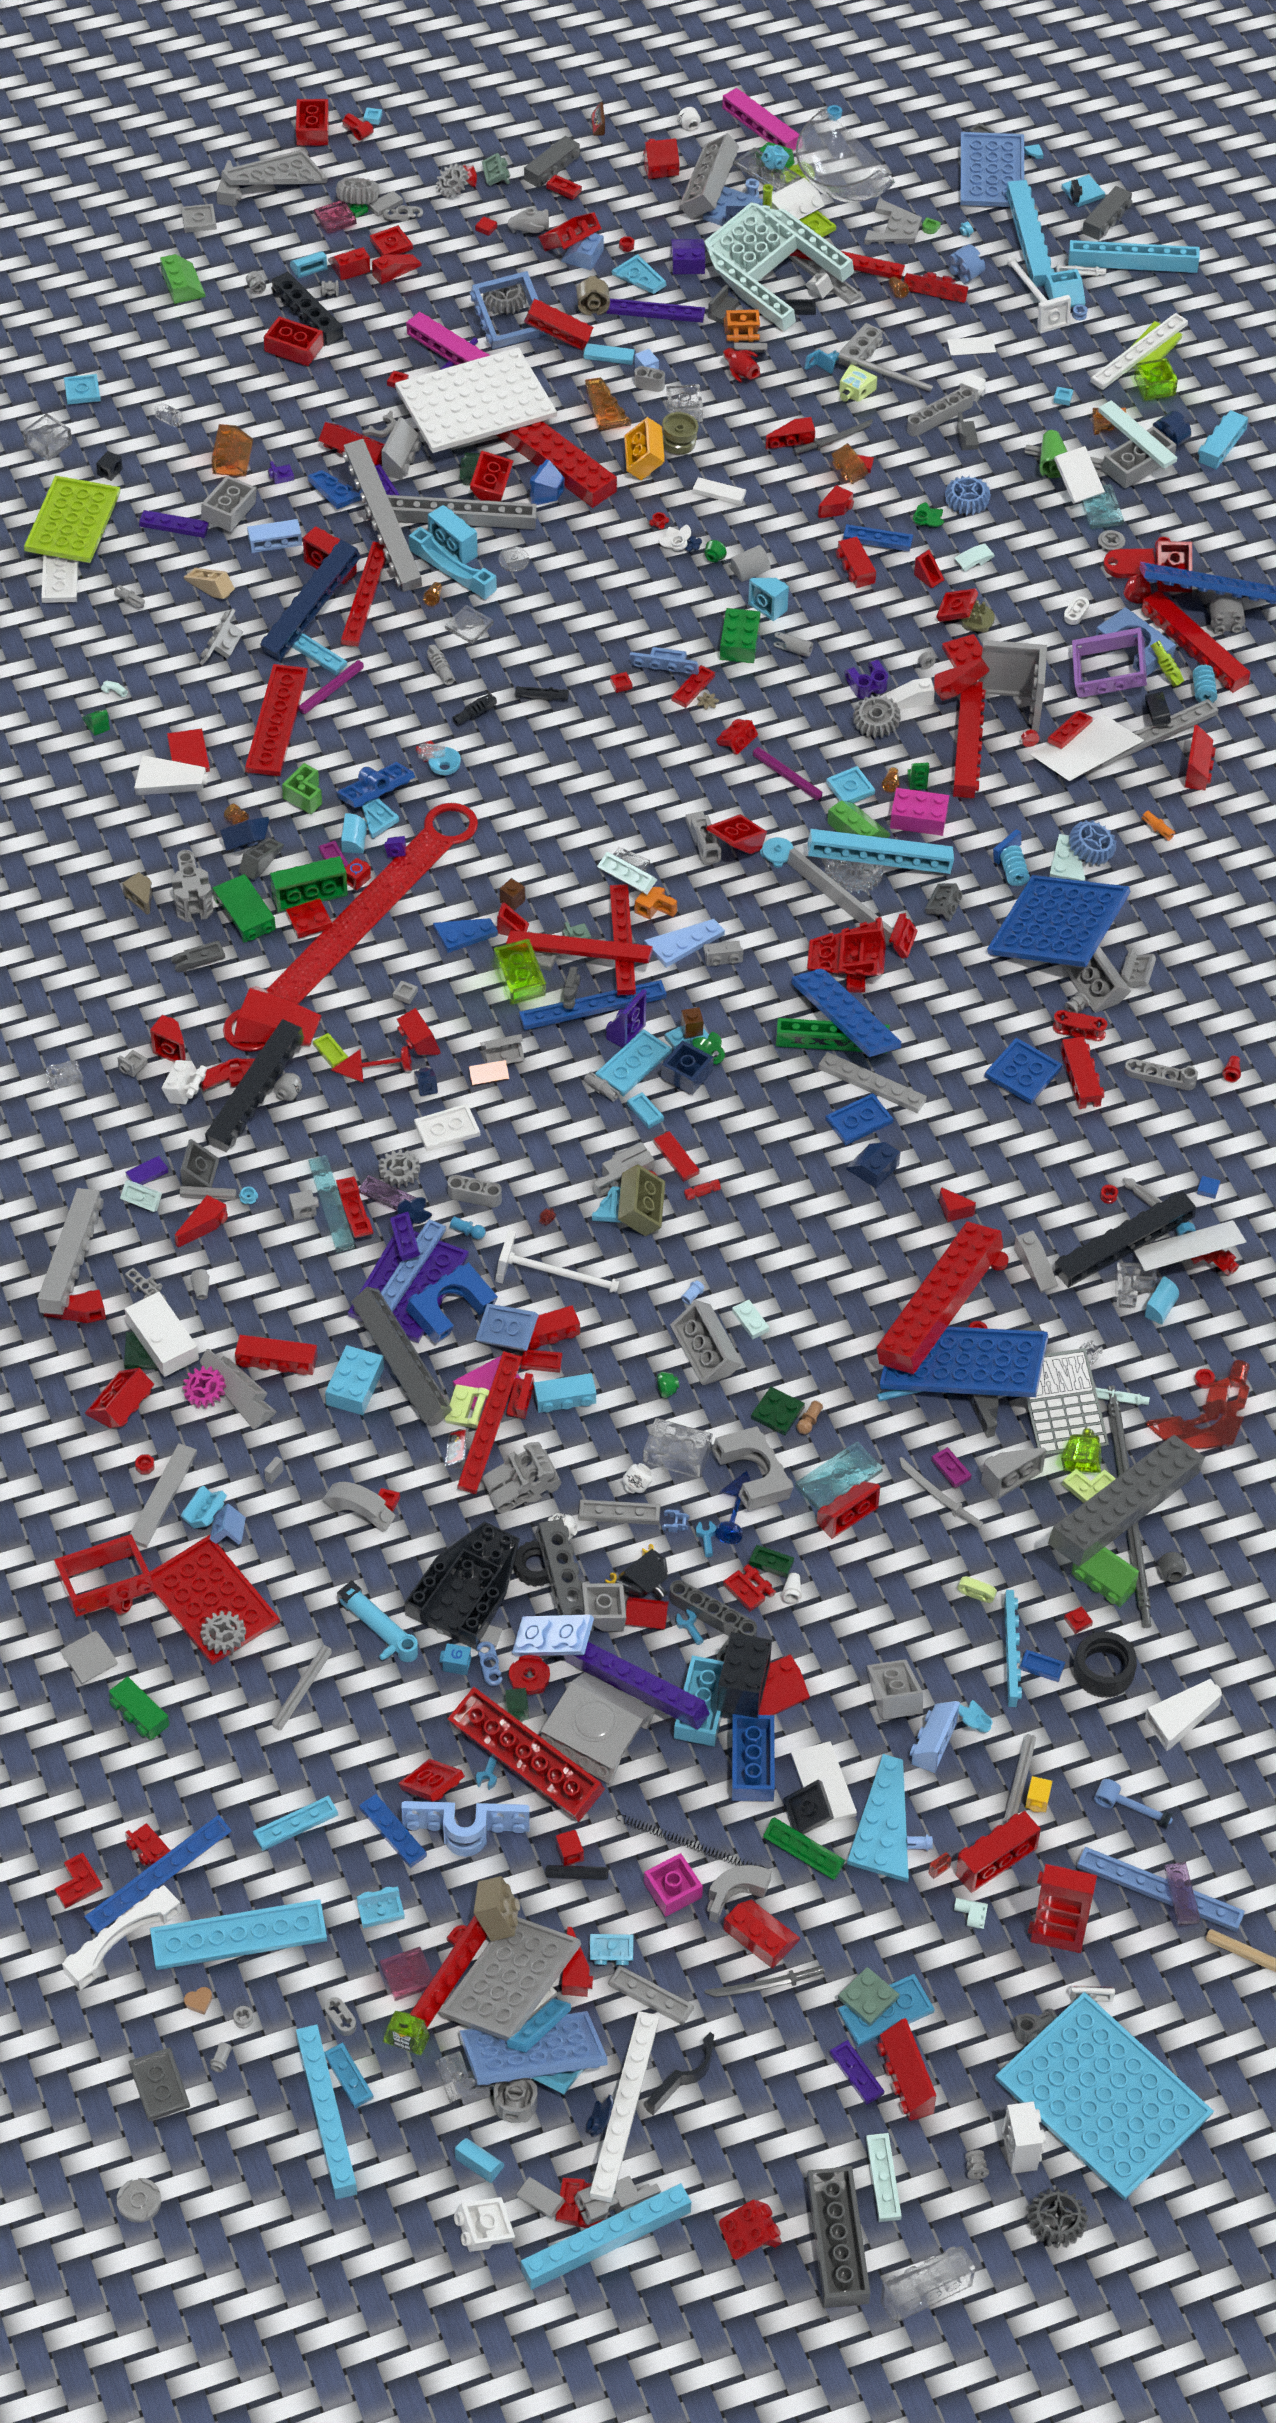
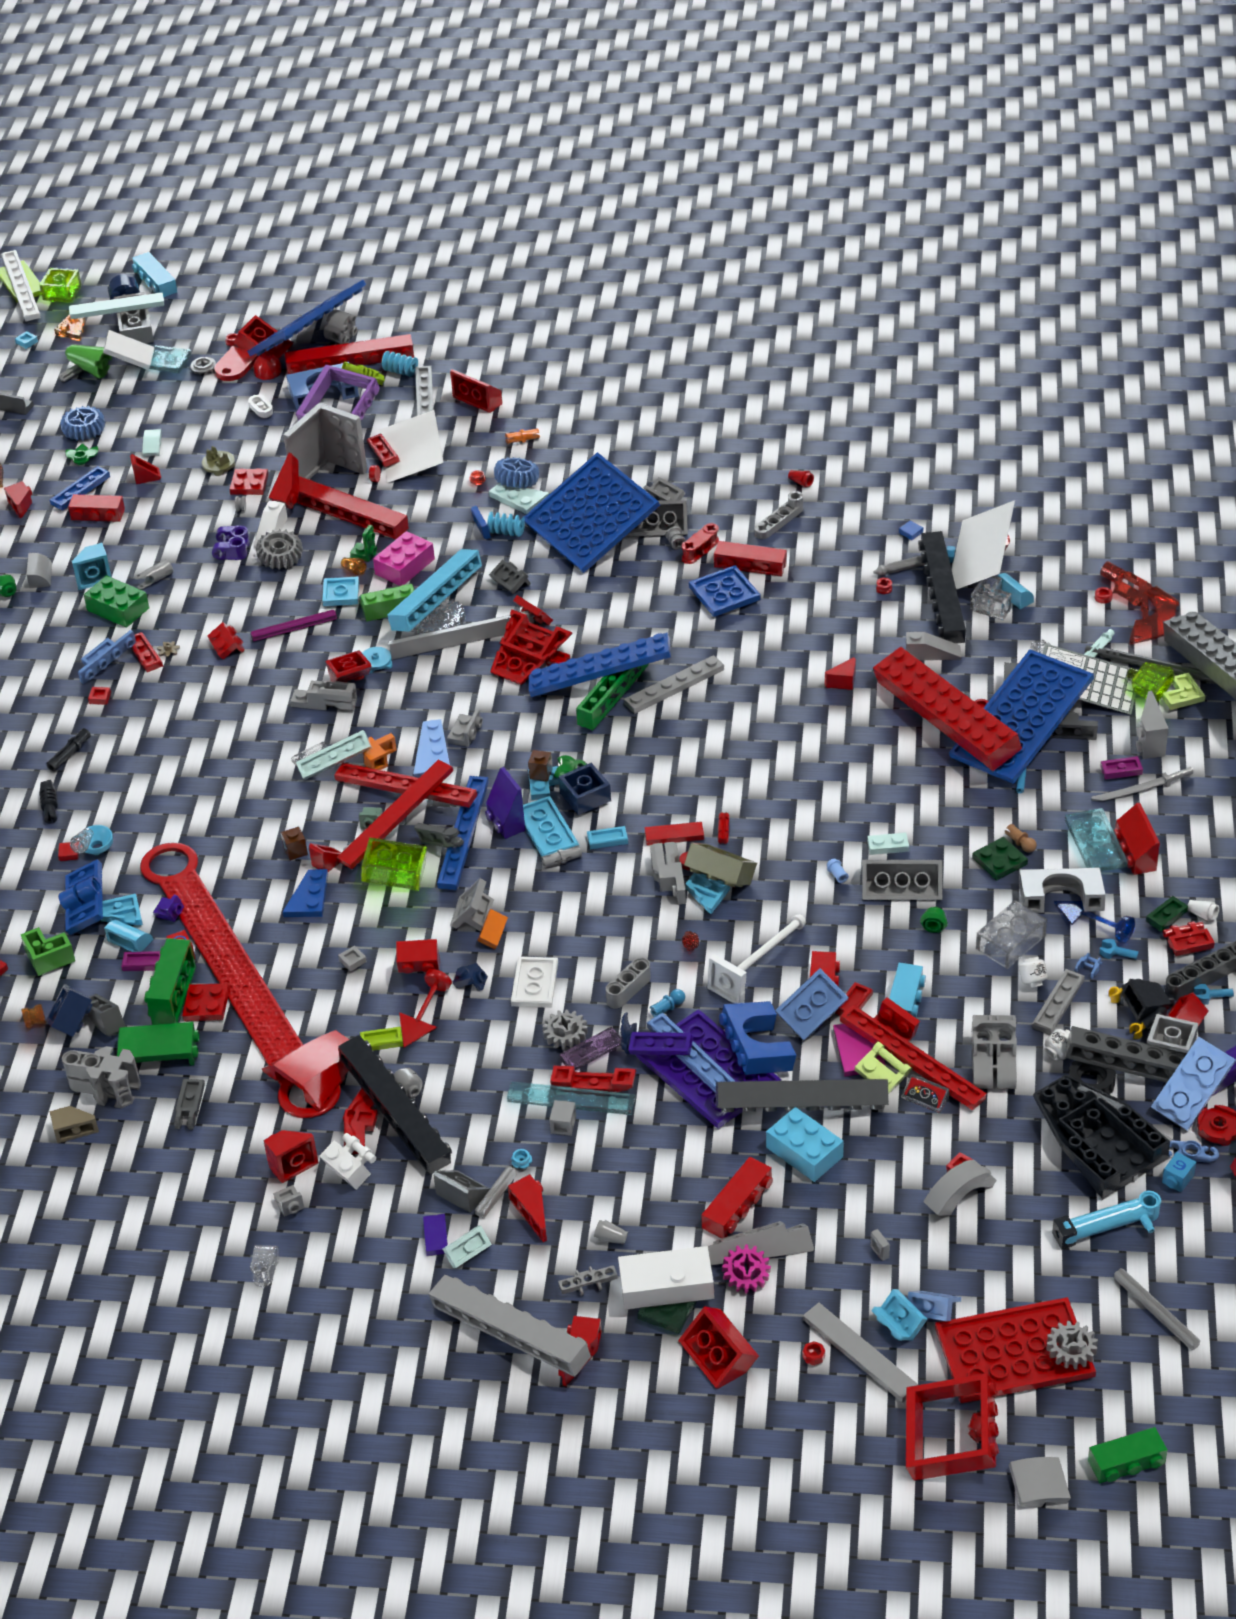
camera: 60 degrees left, 10 degrees down
blue tile [825,1093,893,1146] -> none
dark blue slope [846,1142,901,1189] -> none
red plate [936,588,978,622] -> none
black beam [1145,691,1171,727] -> none
none -> clear red plate [469,470,486,485]

